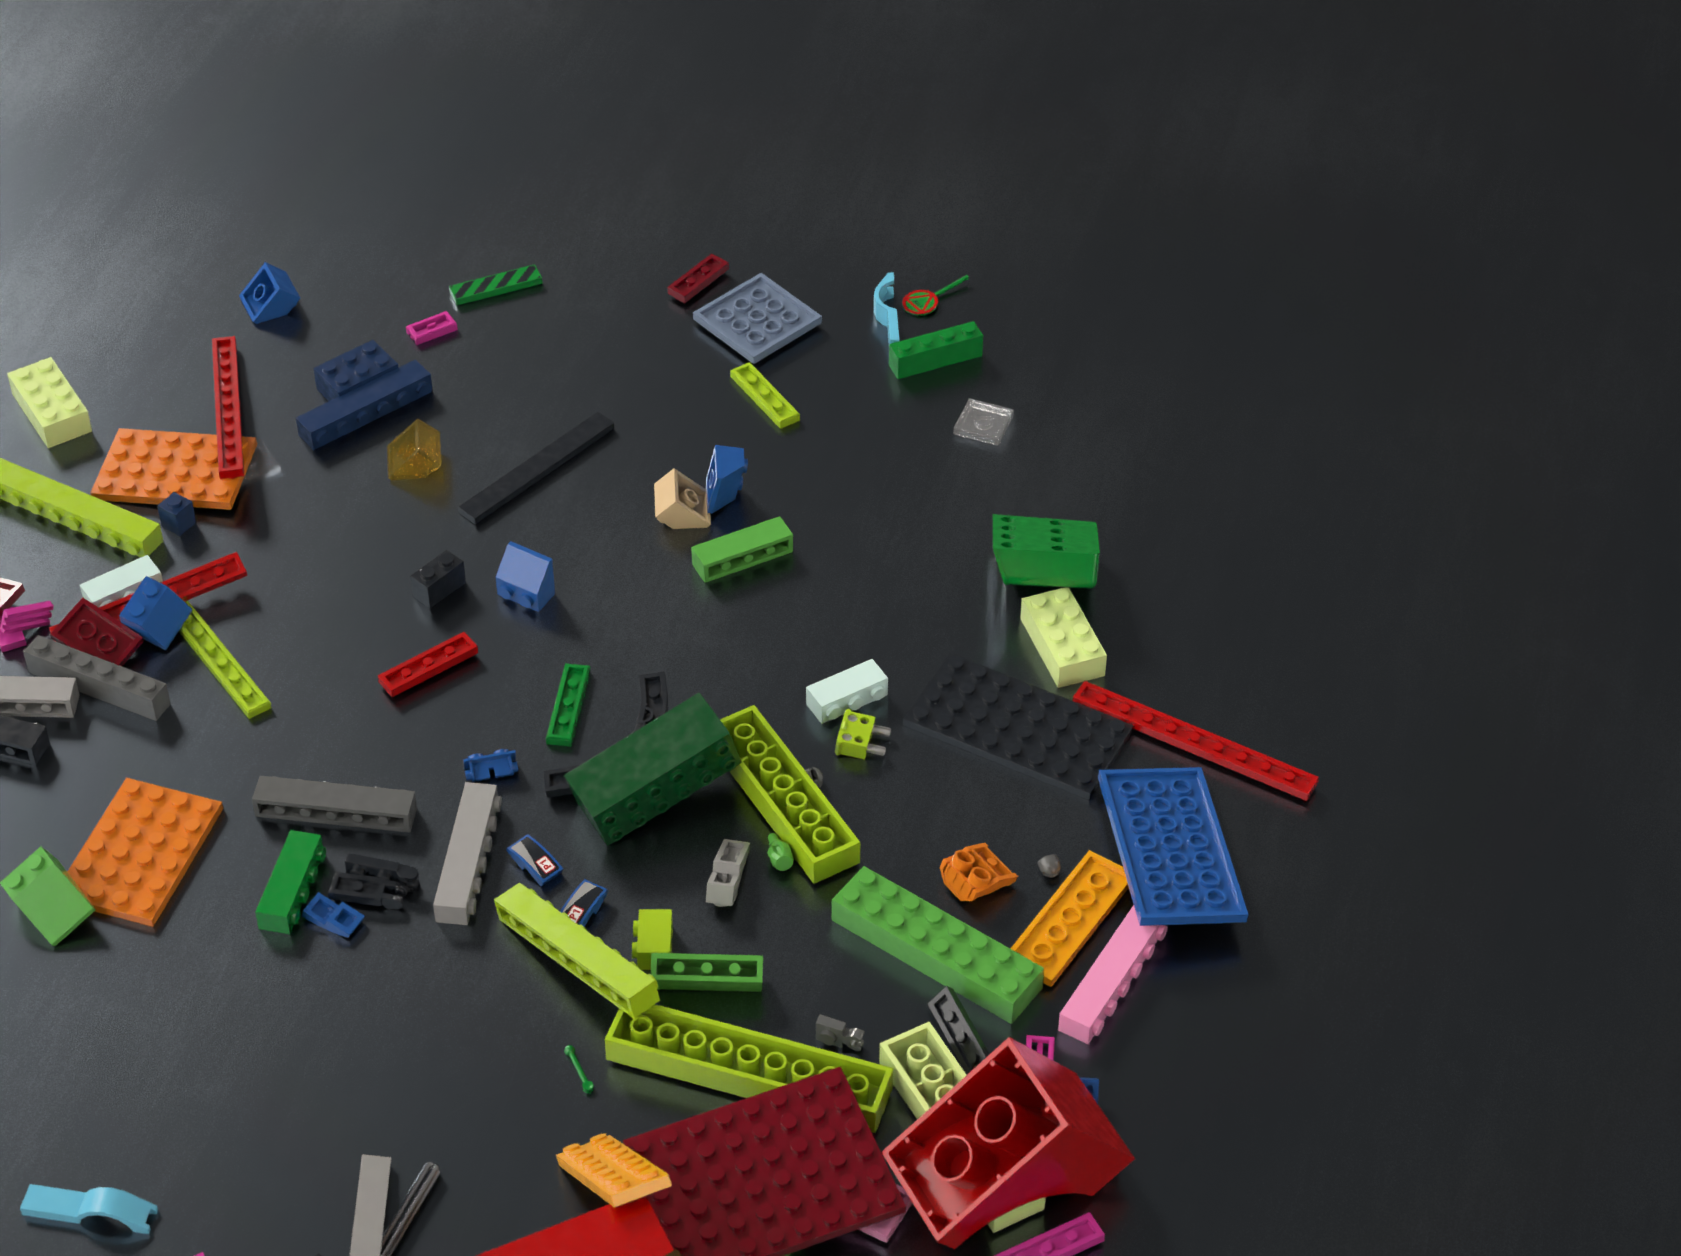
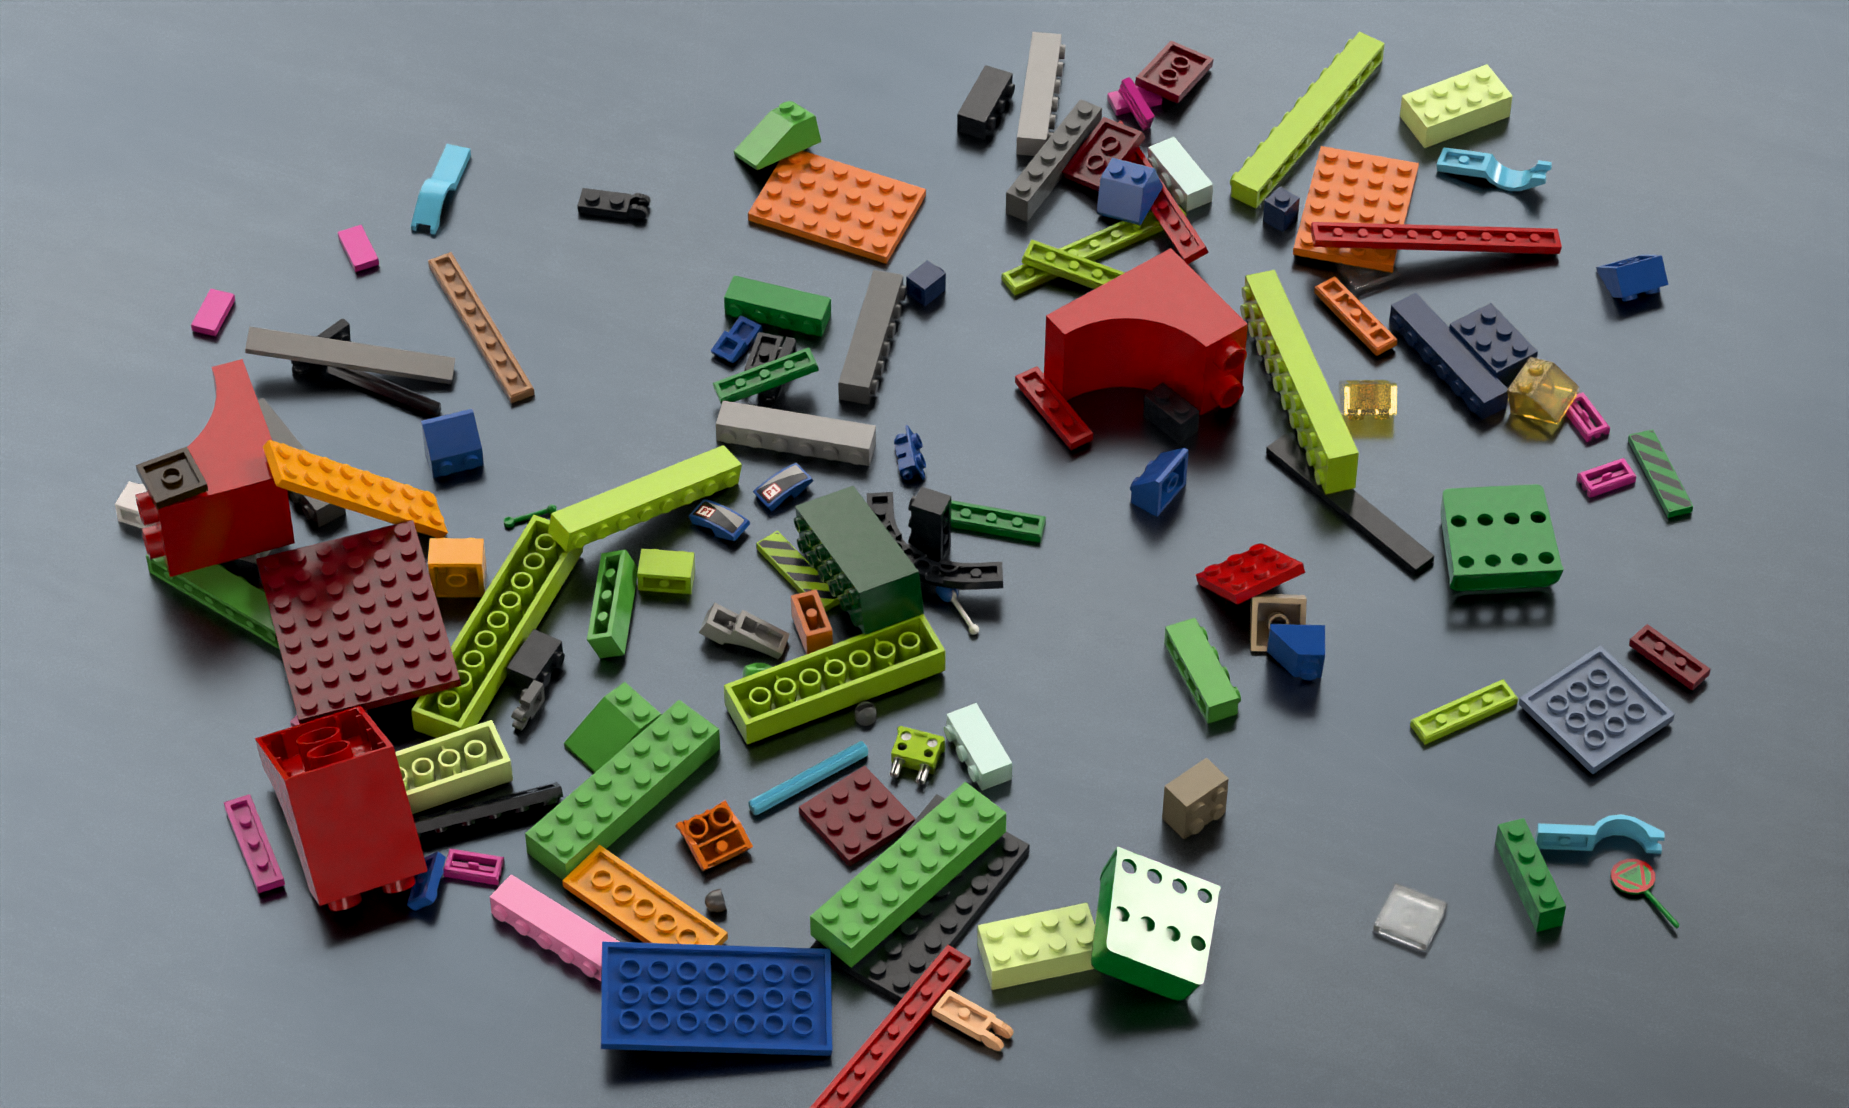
camera: 95 degrees right, 5 degrees up
none -> blue slope [421,409,484,478]
none -> medium nougat tile [428,252,535,404]
none -> light orange brick [428,538,487,597]
none -> black brick [506,629,565,690]
none -> bright green slope [564,682,661,773]
none -> black hinge [577,188,651,219]
none -> green tile [712,347,819,405]
none -> medium azure axle [748,741,868,815]
none -> lime tile [756,530,840,612]
none -> orange brick [791,589,833,654]
none -> dark red plate [799,766,916,867]
none -> bright green brick [810,782,1006,968]
none -> dark blue brick [906,260,946,306]
none -> black brick [908,487,951,562]
none -> light nougat hinge [932,990,1014,1052]
none -> lime tile [1021,239,1125,289]
none -> red brick [1044,248,1248,415]
none -> dark tan brick [1162,757,1229,839]
none -> red plate [1196,543,1305,604]
none -> lime brick [1240,270,1359,494]
none -> orange plate [1314,276,1398,356]
none -> medium azure piece [1436,147,1552,191]
none -> piece [1440,484,1564,591]
none -> clear yellow slope [1507,357,1580,425]
none -> dark pink tile [1577,458,1636,498]

